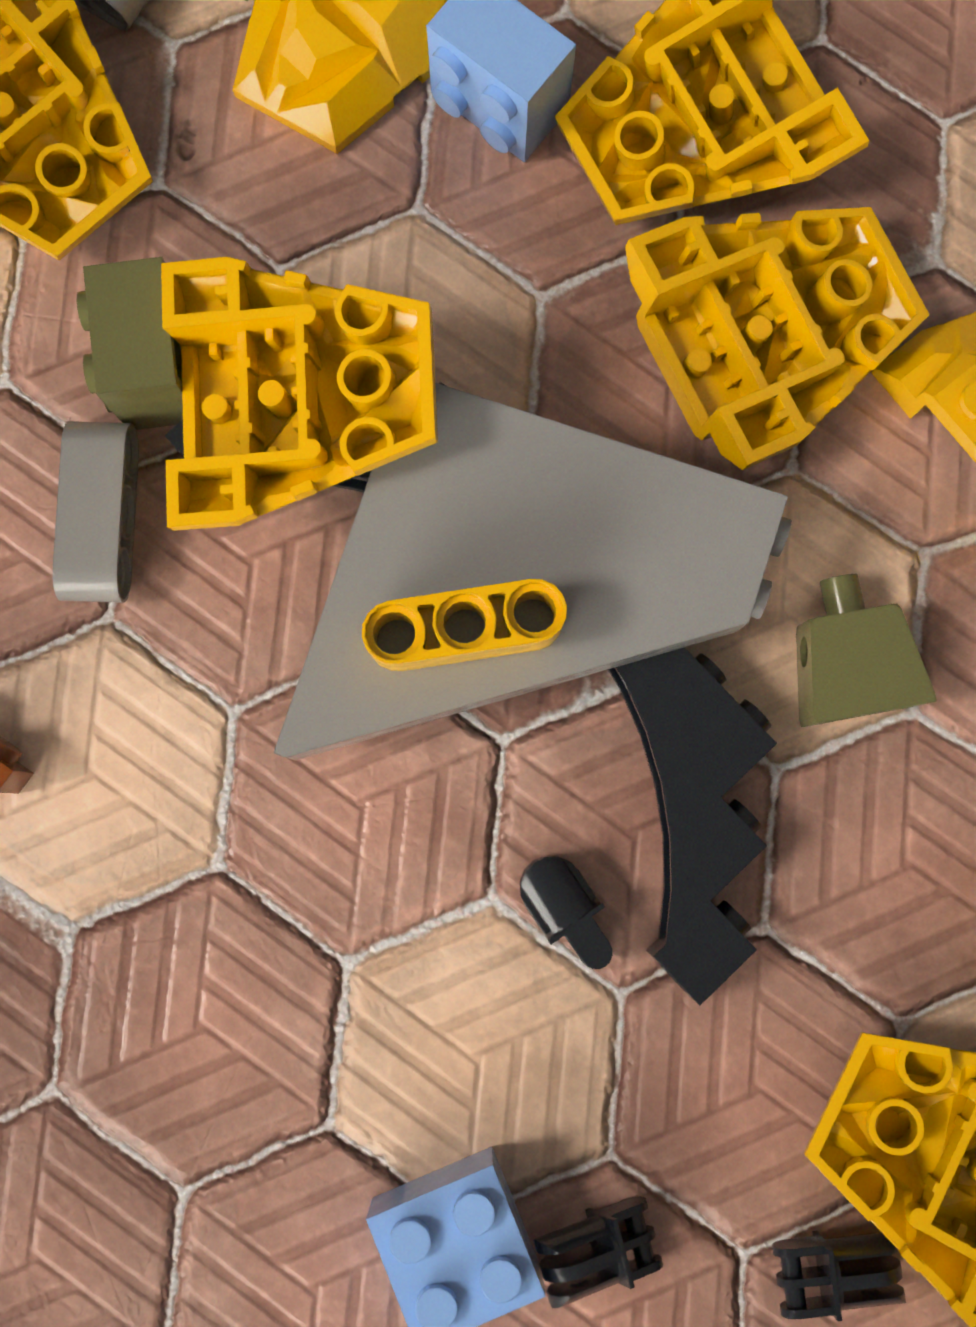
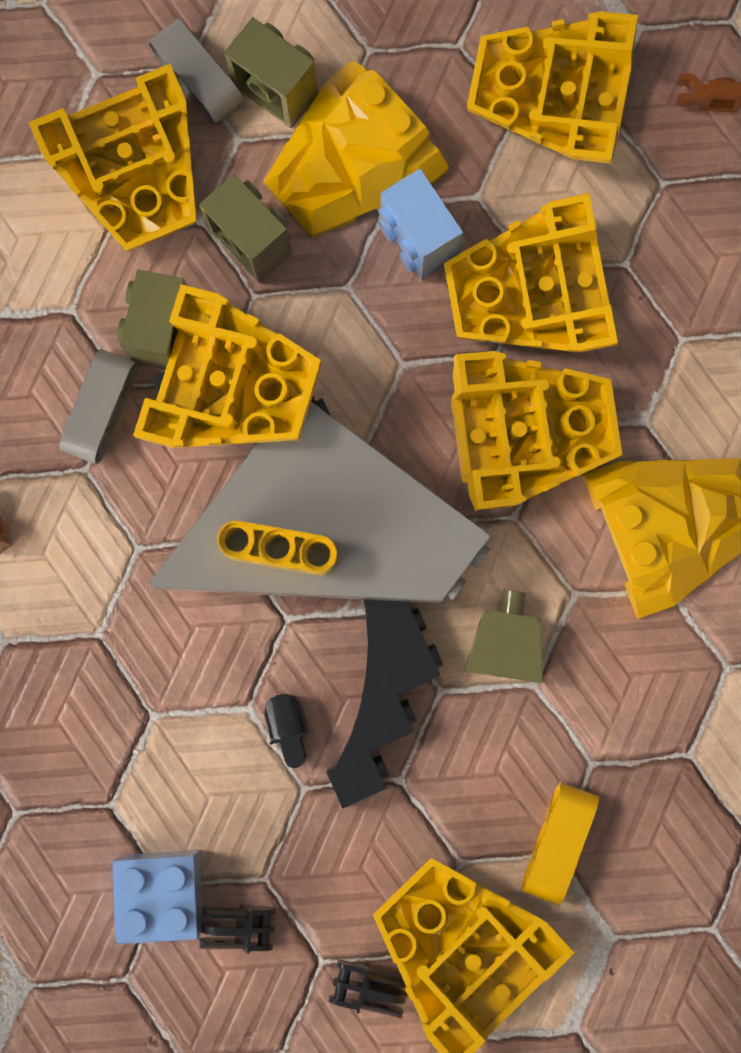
camera: 25 degrees right, 0 degrees up
none -> olive brick [199,174,292,283]

